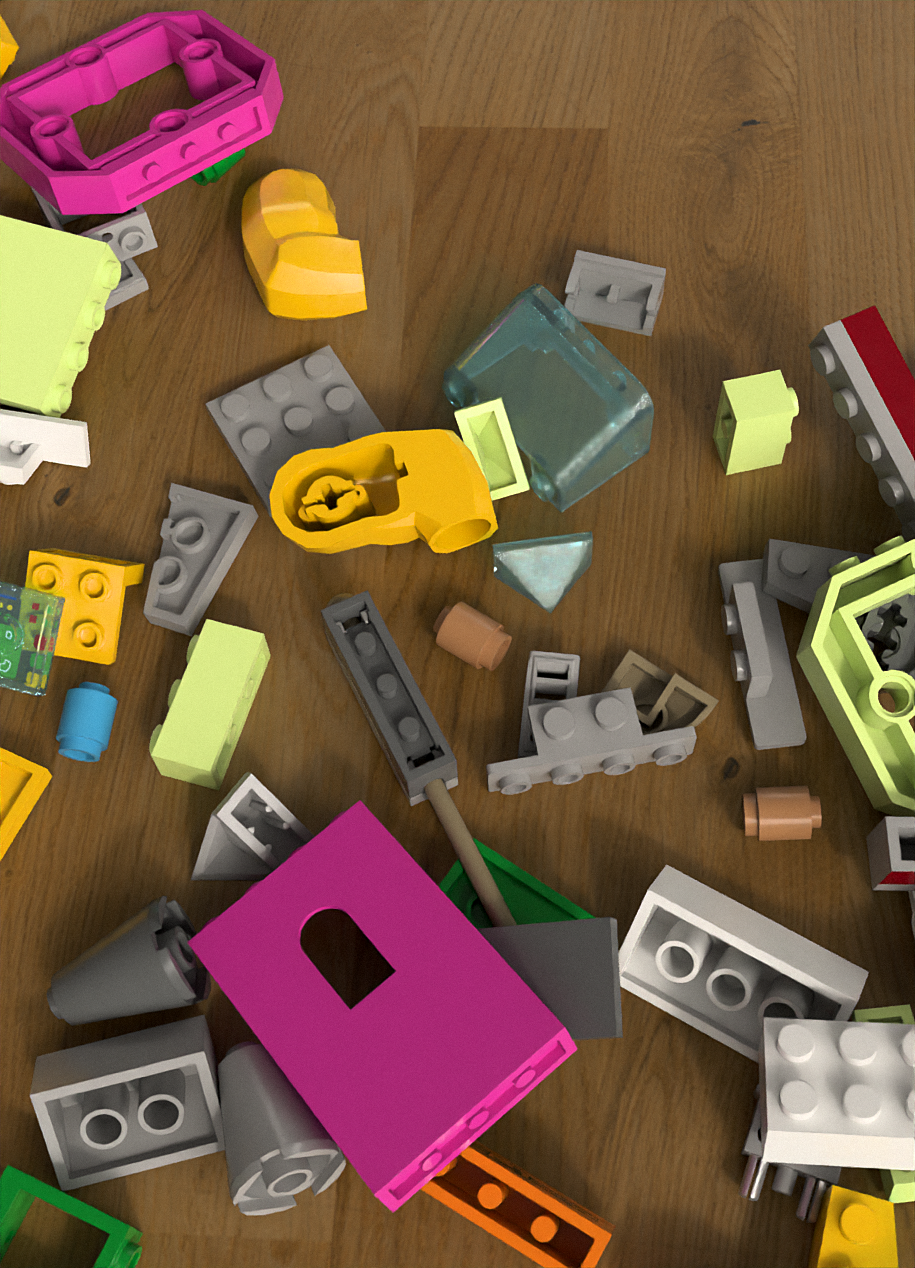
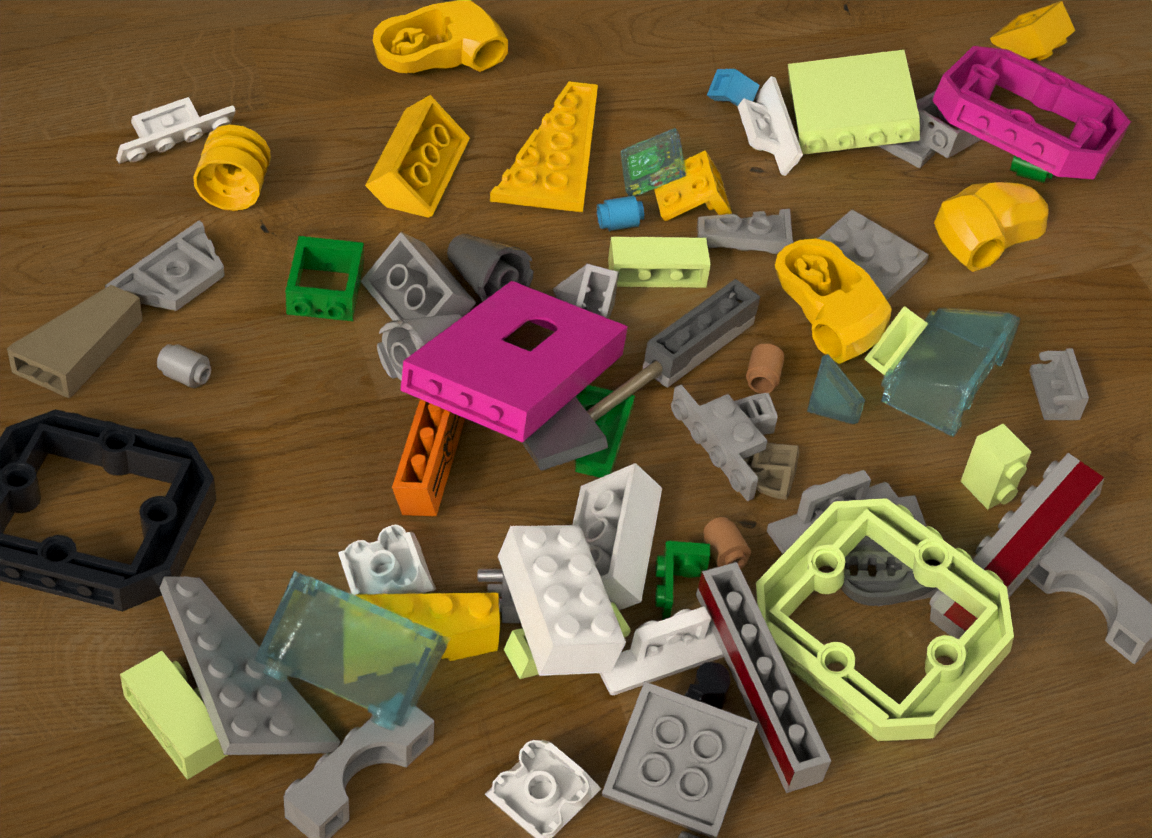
camera: 60 degrees right, 15 degrees down
none -> green bracket [655,541,710,620]

